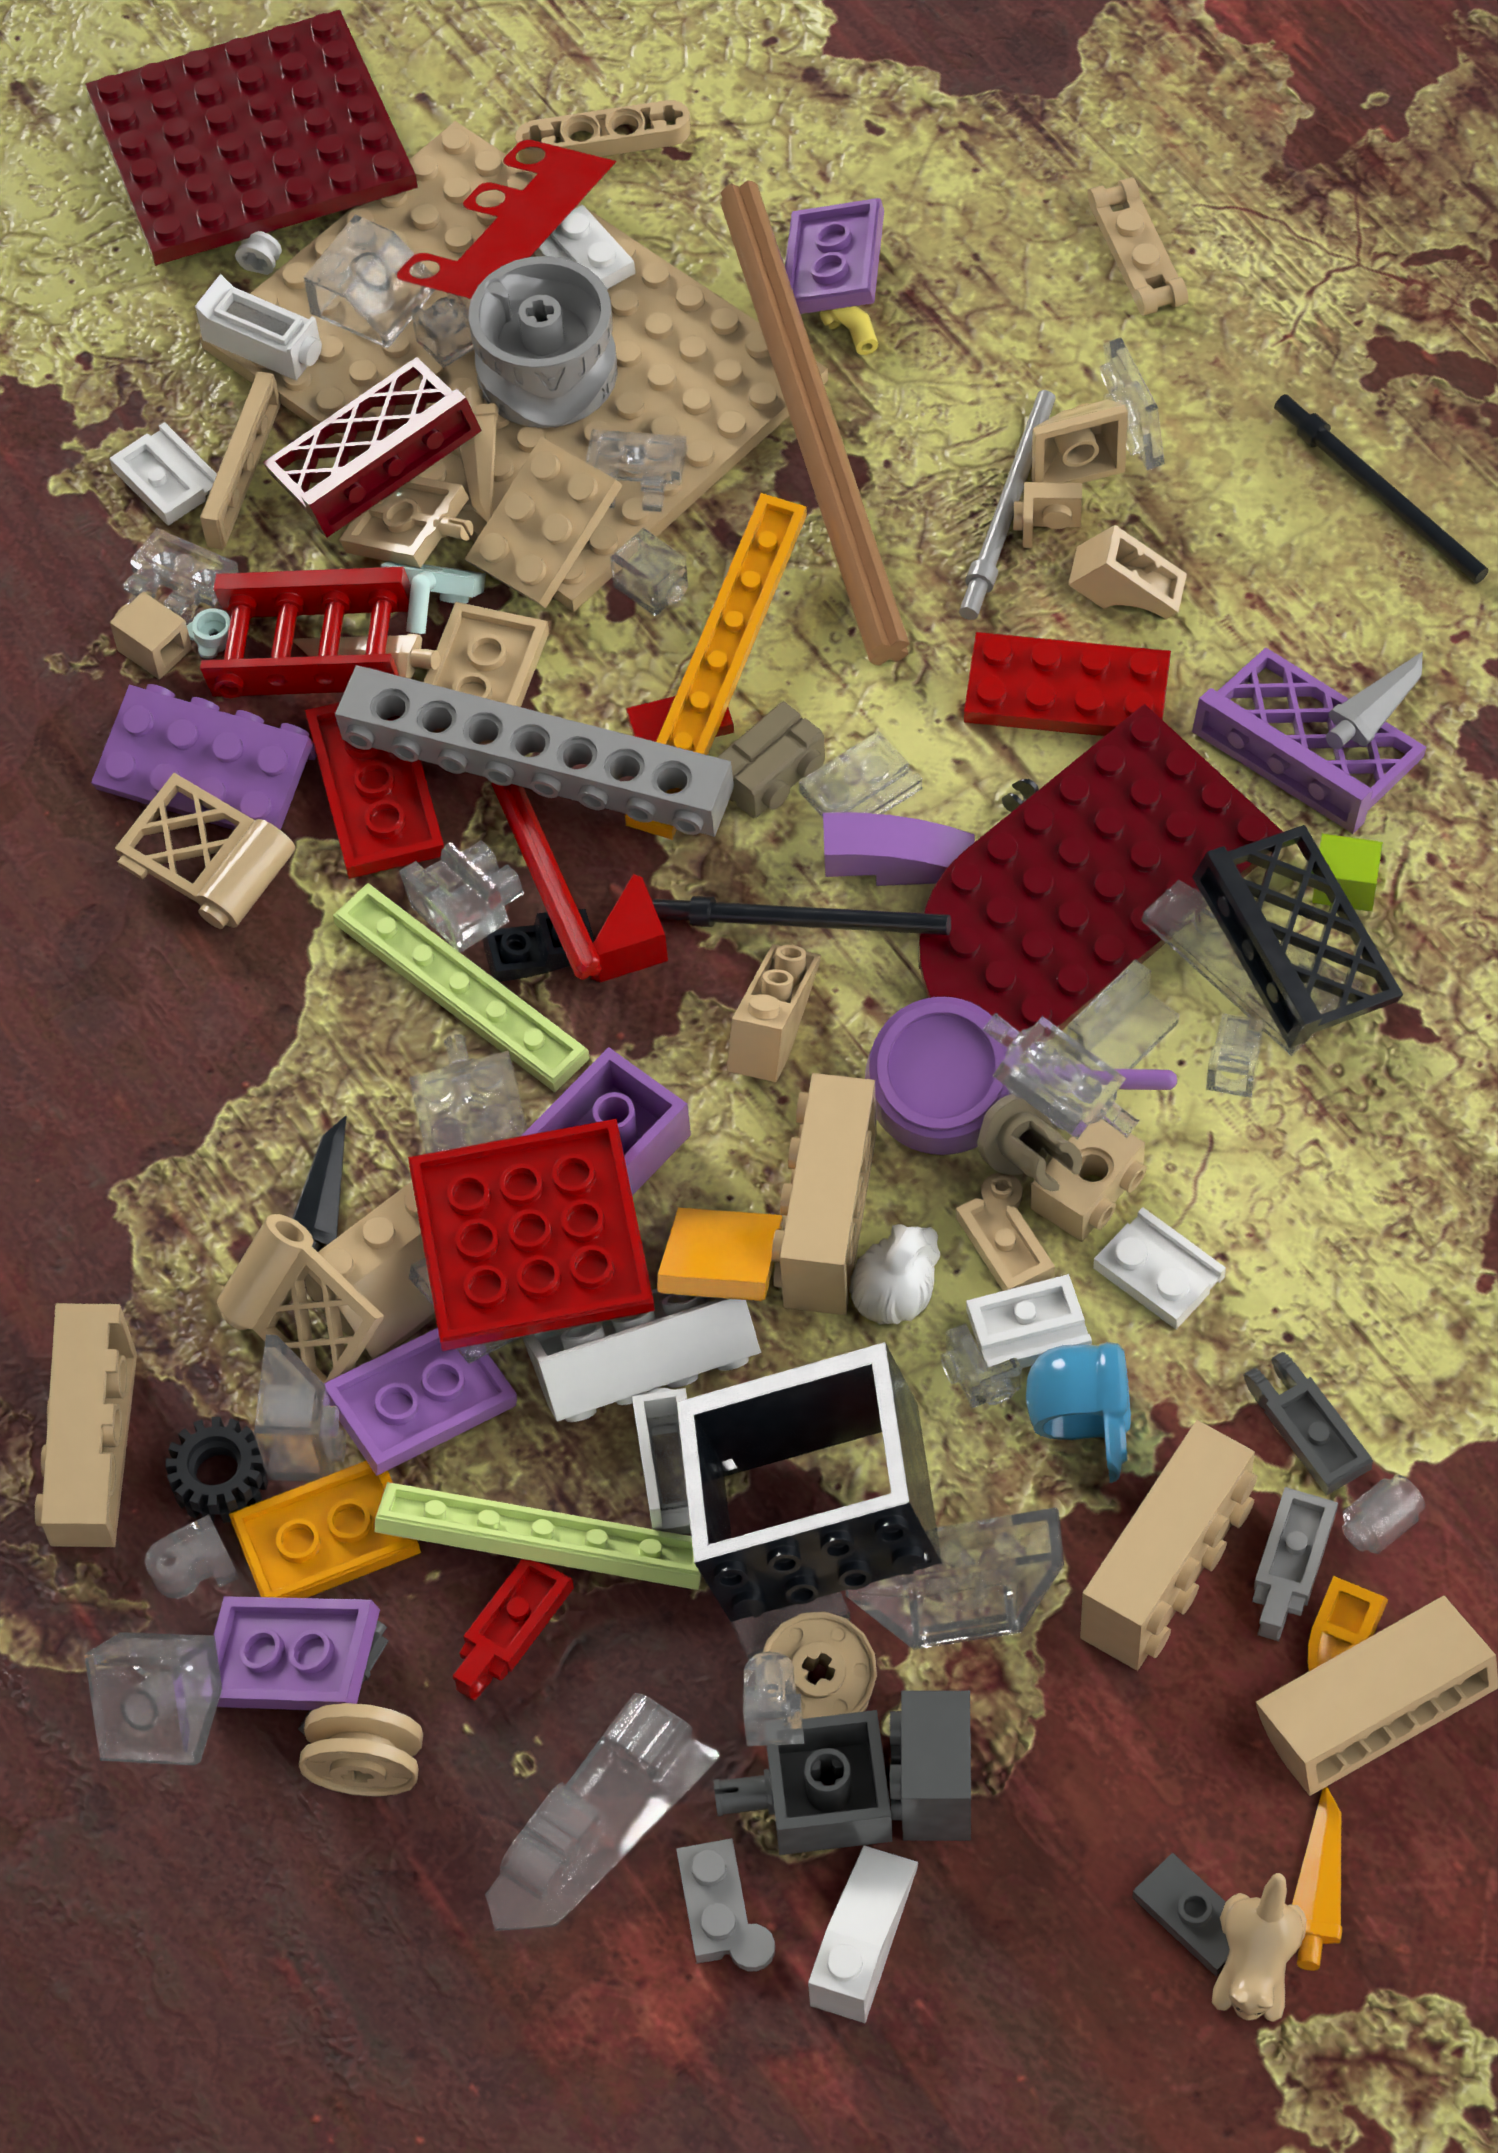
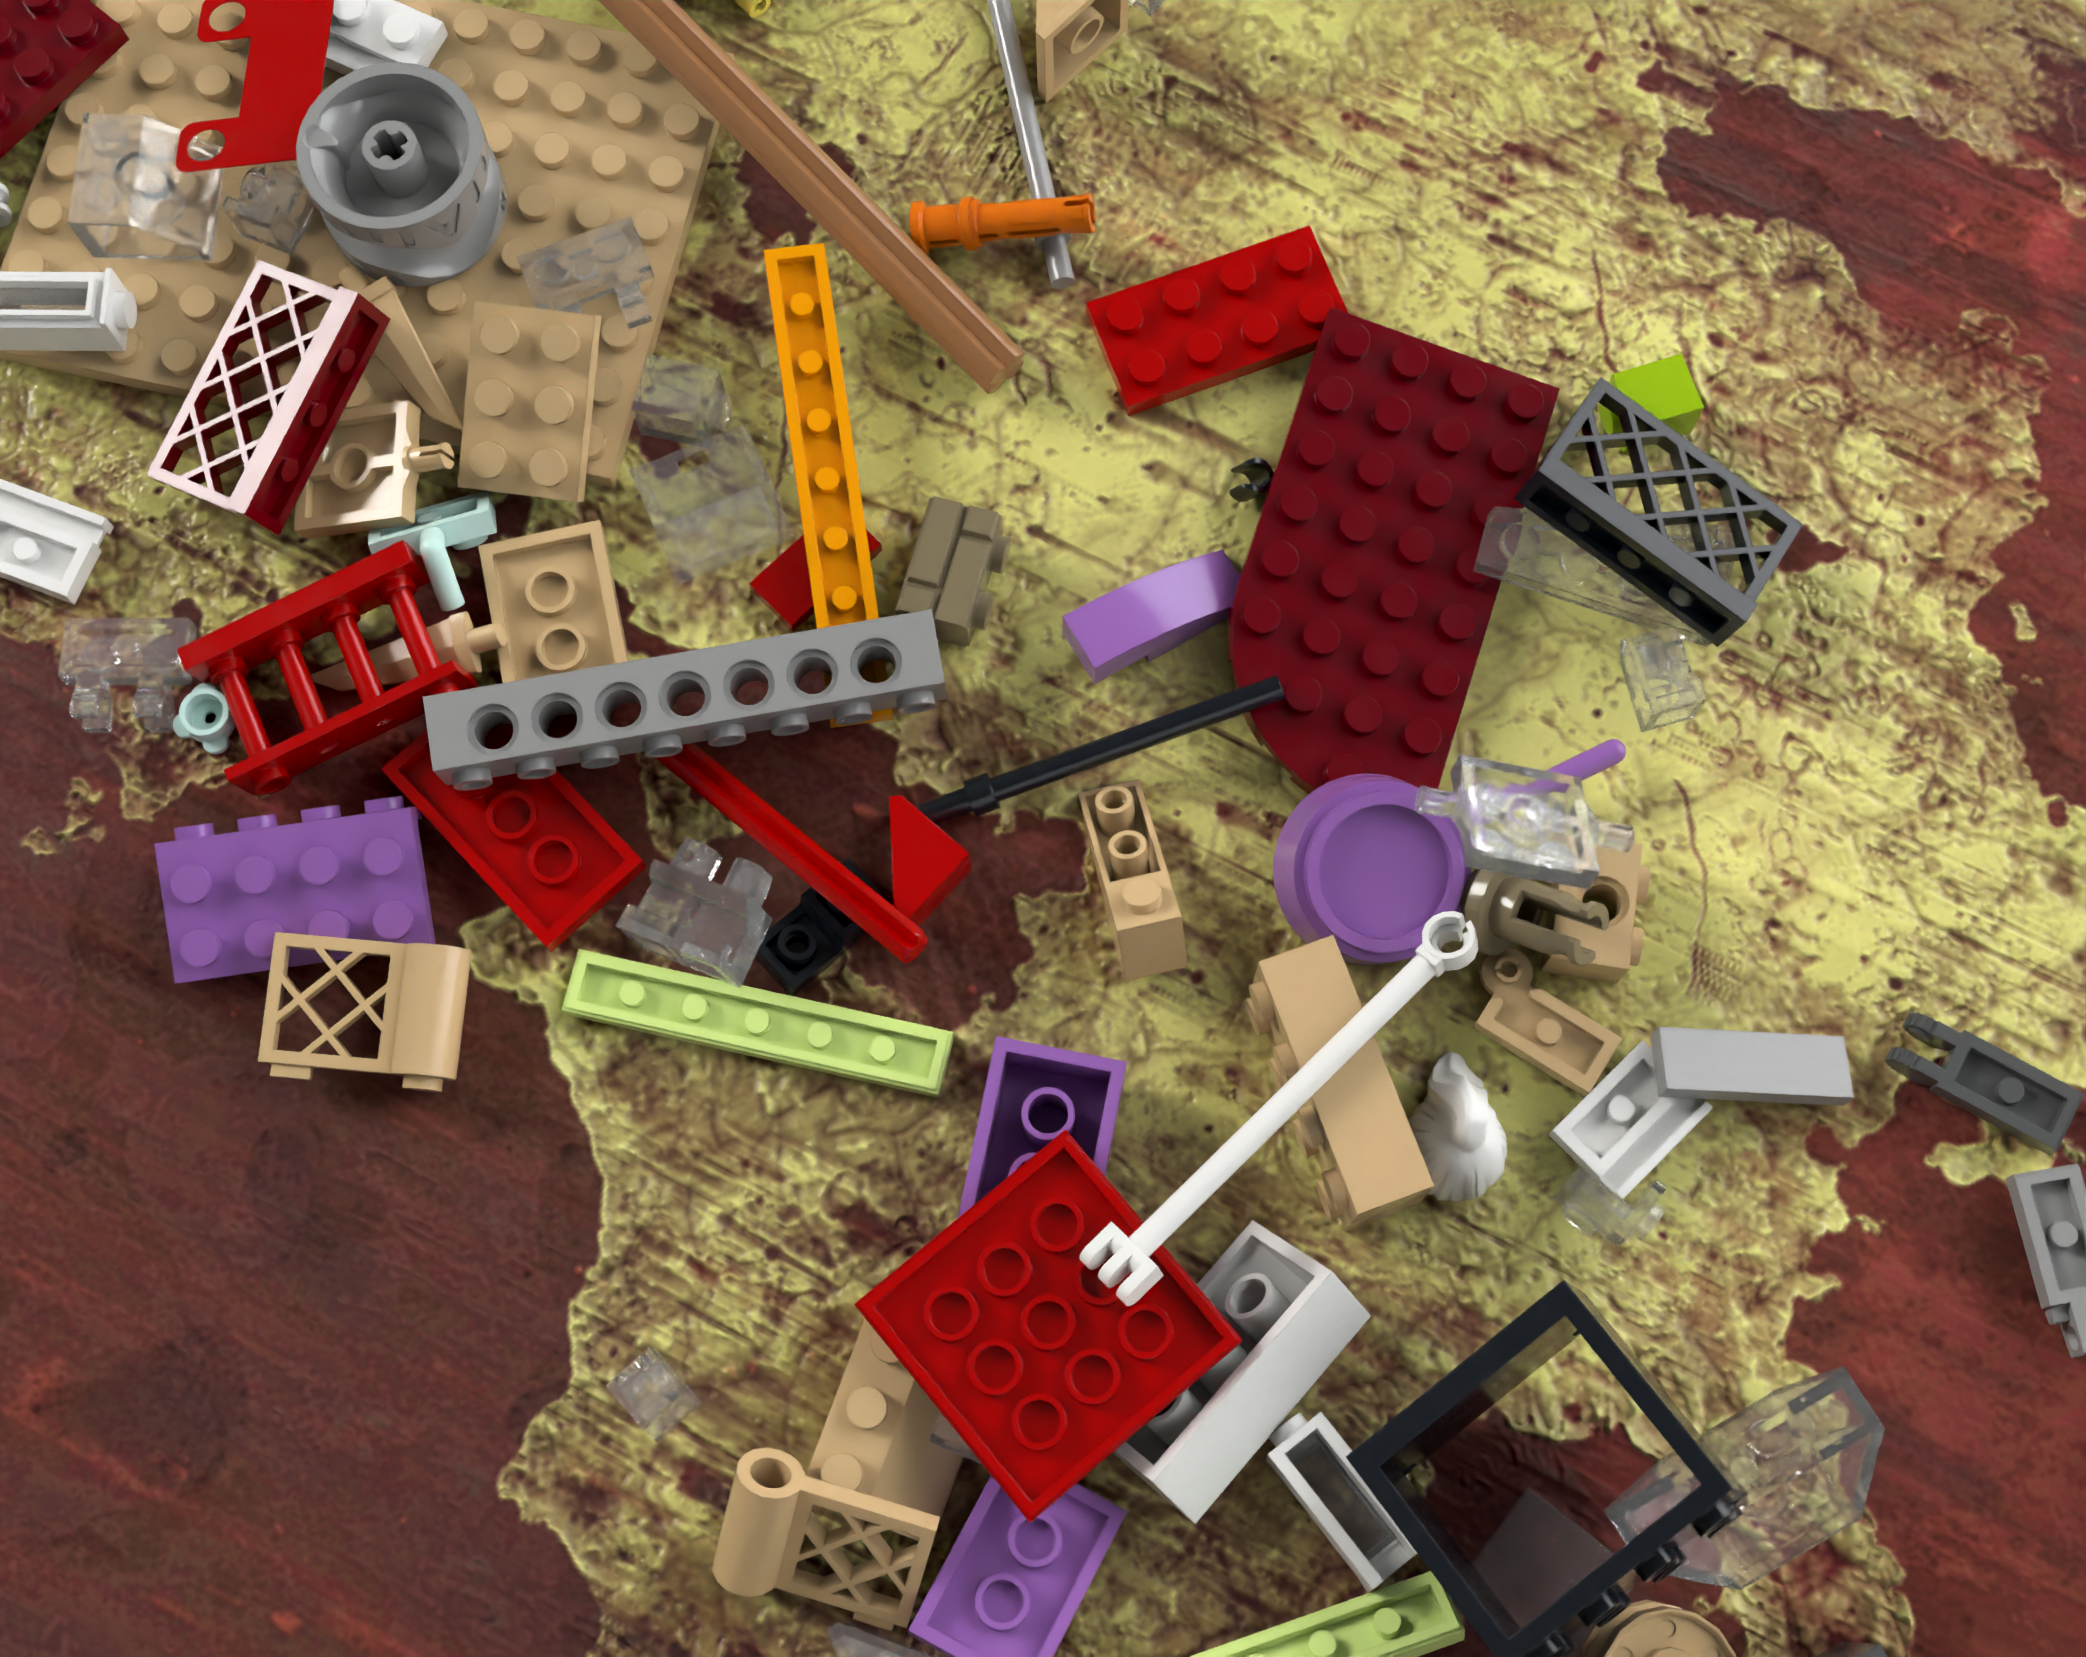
camera: 30 degrees left, 15 degrees up
tan brick [110,591,192,680] -> none
tan tile [200,371,281,550] -> none
black bar [292,1115,347,1252] -> none
clear plate [409,1034,528,1154] -> none
light orange tile [657,1207,782,1301] -> none
clear plate [799,731,922,818] -> none
tan bracket [1013,482,1082,548] -> none
dark azure piece [1026,1342,1131,1483] -> none
clear panel [1067,959,1179,1069] -> none
tan arch [1068,525,1187,619] -> none
tan brick [1080,1420,1258,1671] -> none
white plate [1093,1207,1226,1329] -> none
medium lavender fence [1192,647,1426,834] -> none
light grey bar [1326,651,1423,749] -> none
none -> clear leg [606,1347,702,1442]
none -> clear piece [630,424,795,585]
none -> orange pin [909,193,1096,255]
none -> white hinge [1079,911,1478,1306]
none -> tile [1650,1027,1854,1106]

